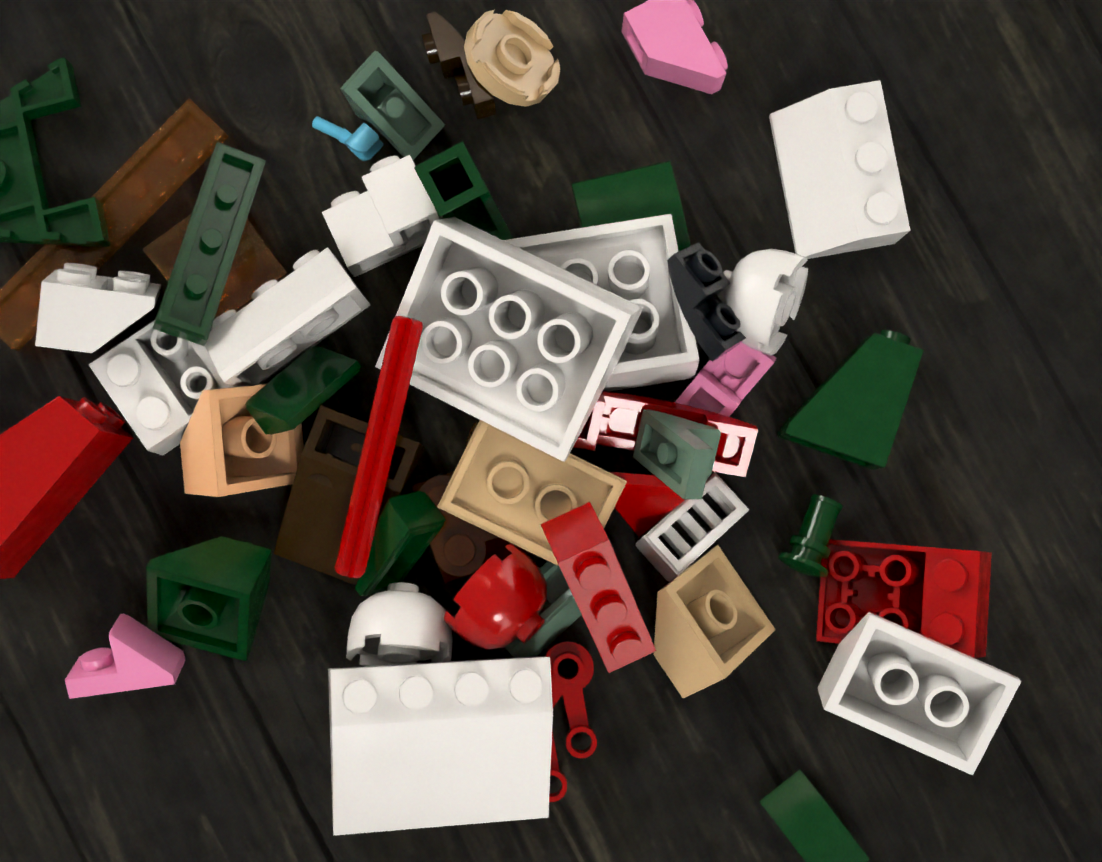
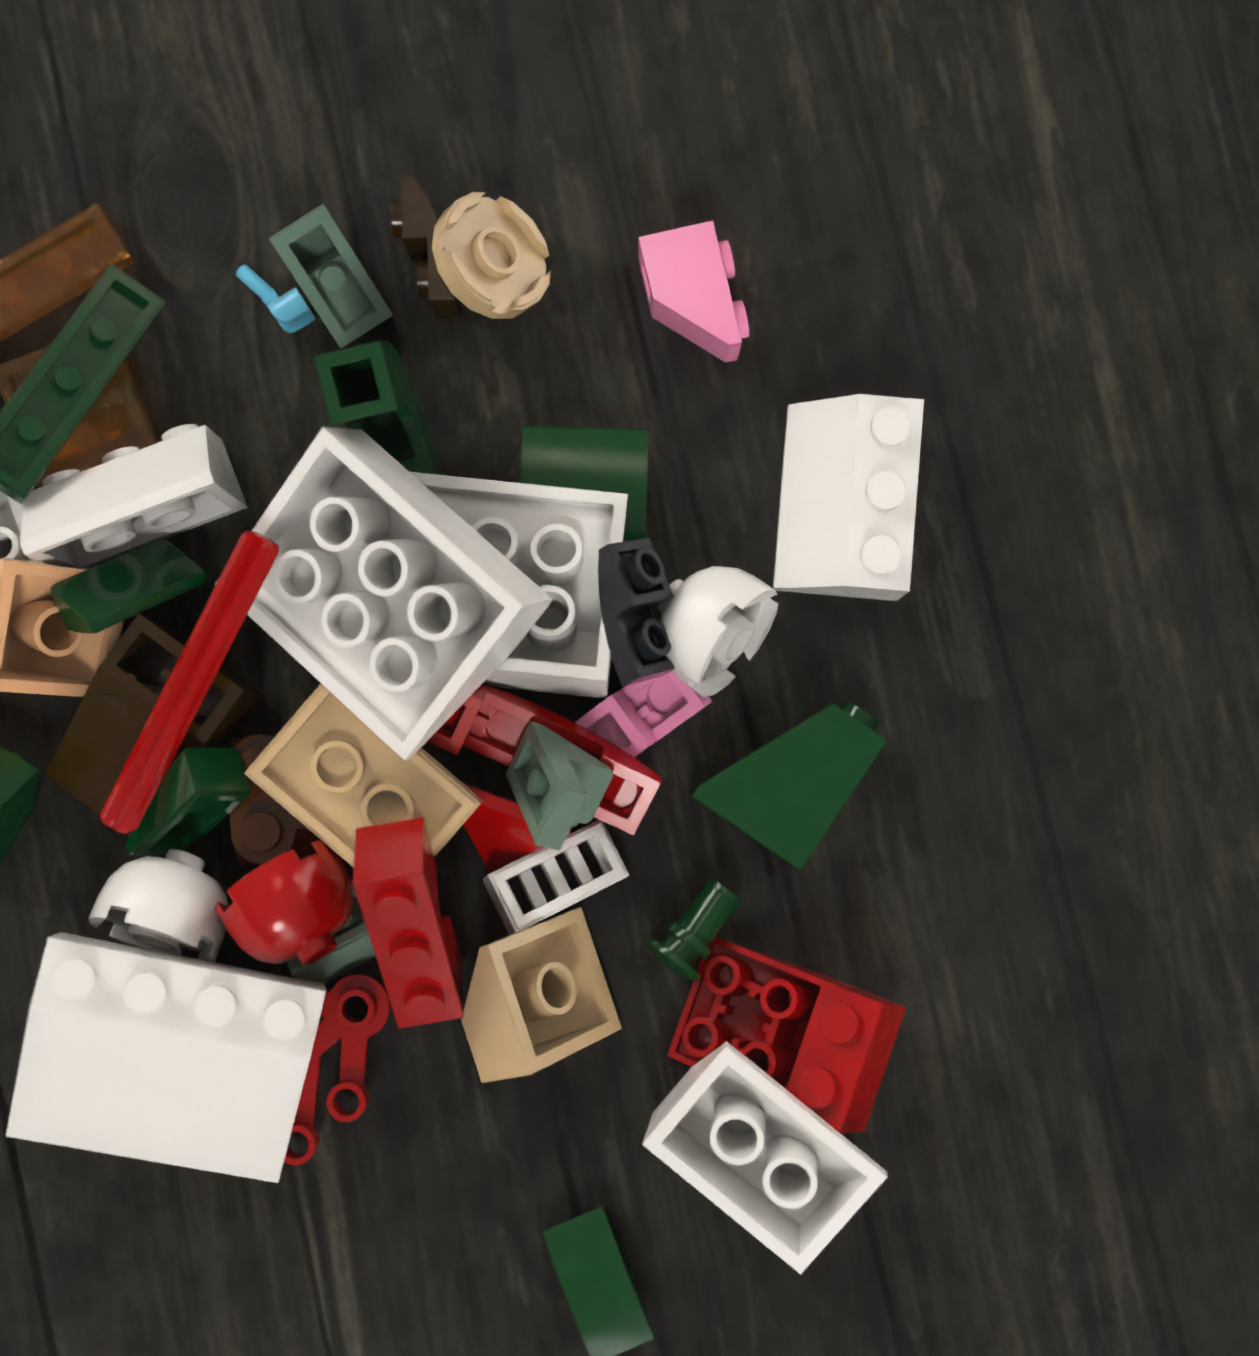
camera: 15 degrees right, 0 degrees up
white brick [322,155,439,277] -> none

